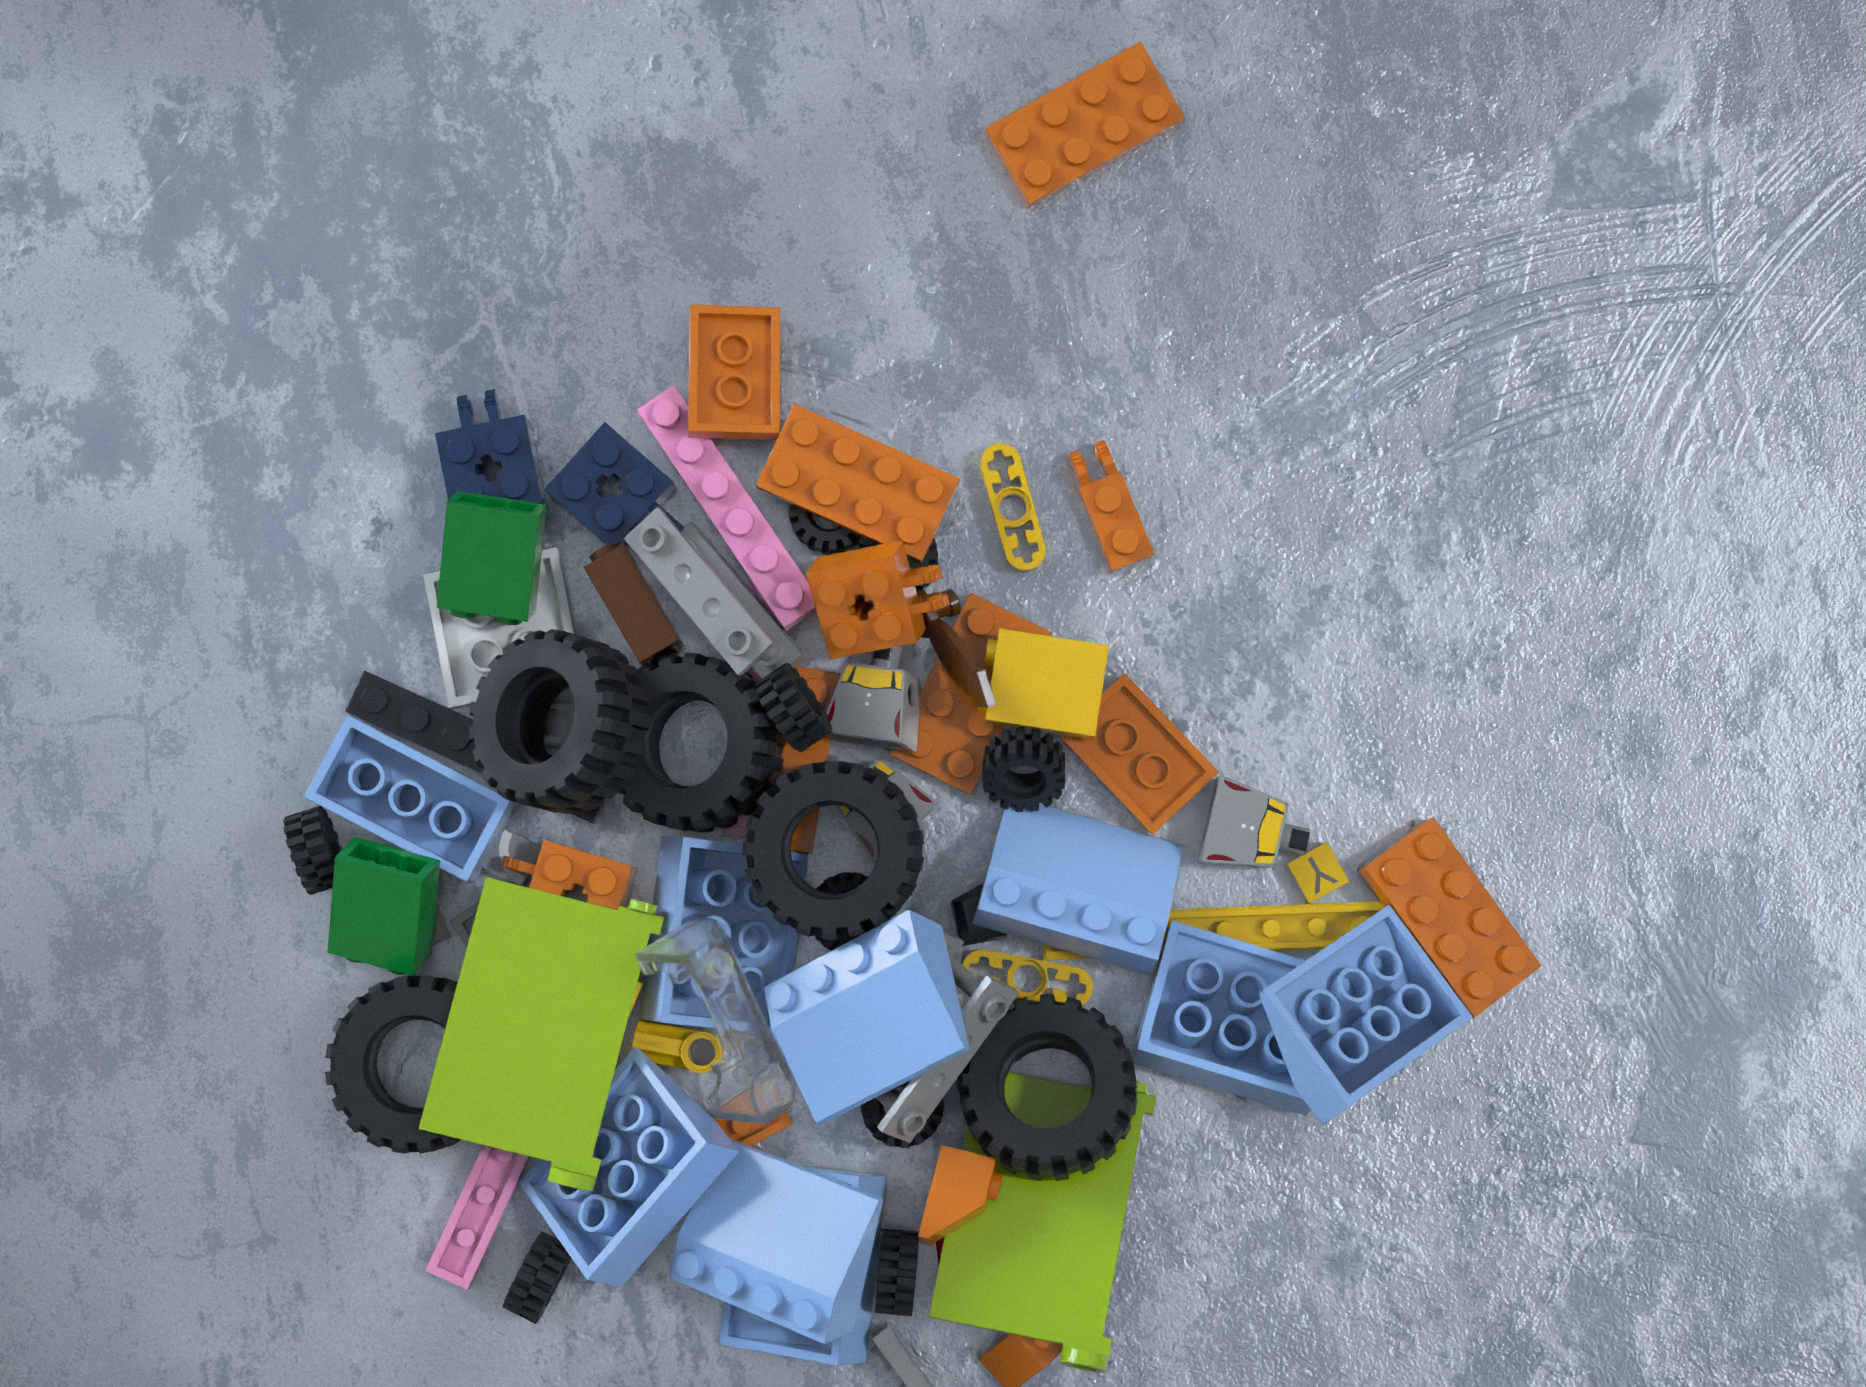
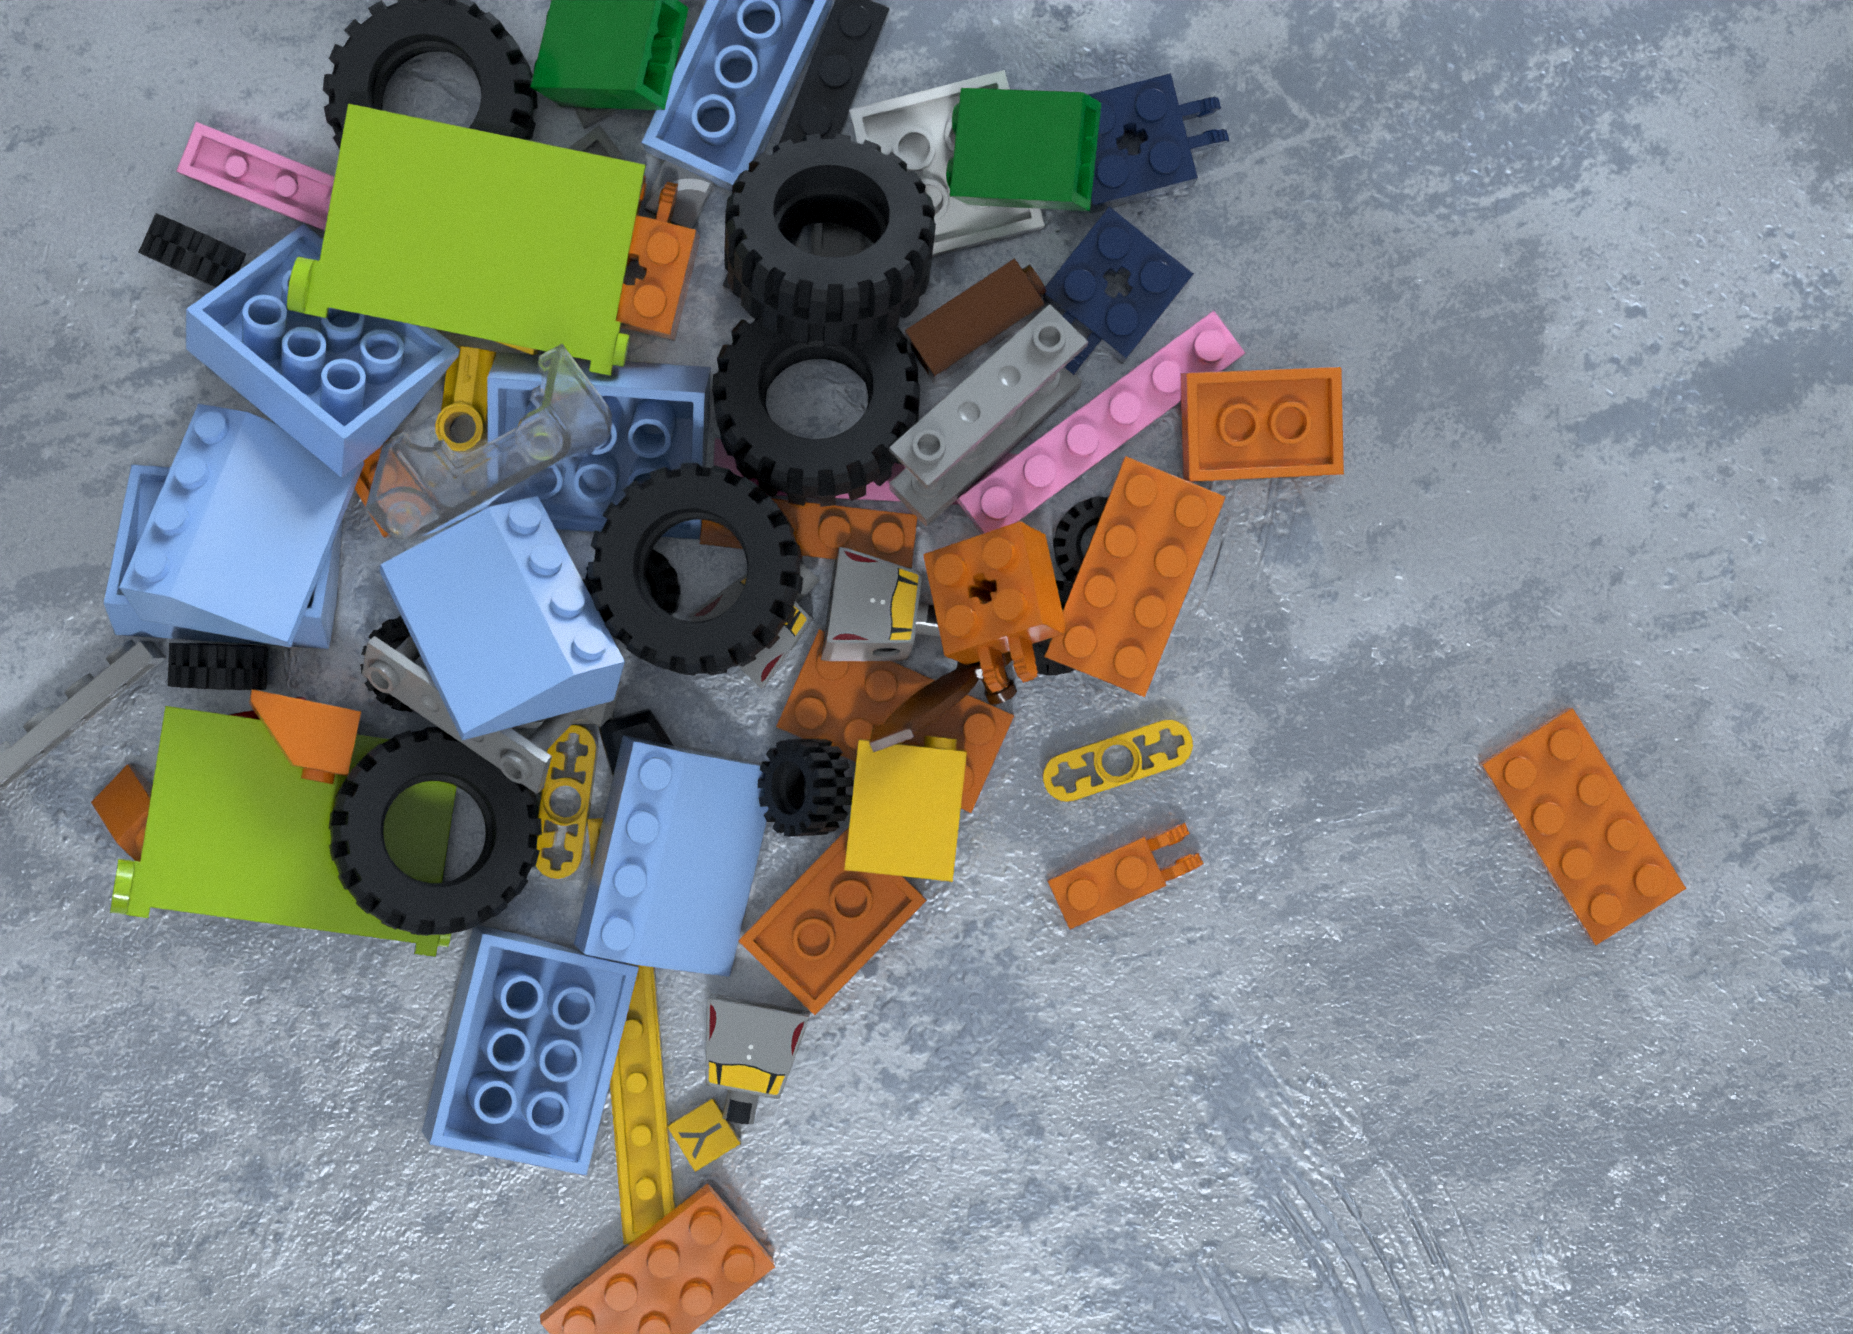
camera: 80 degrees right, 5 degrees up
black tyre [754,663,833,752] -> none
light blue slope [1259,905,1473,1126] -> none

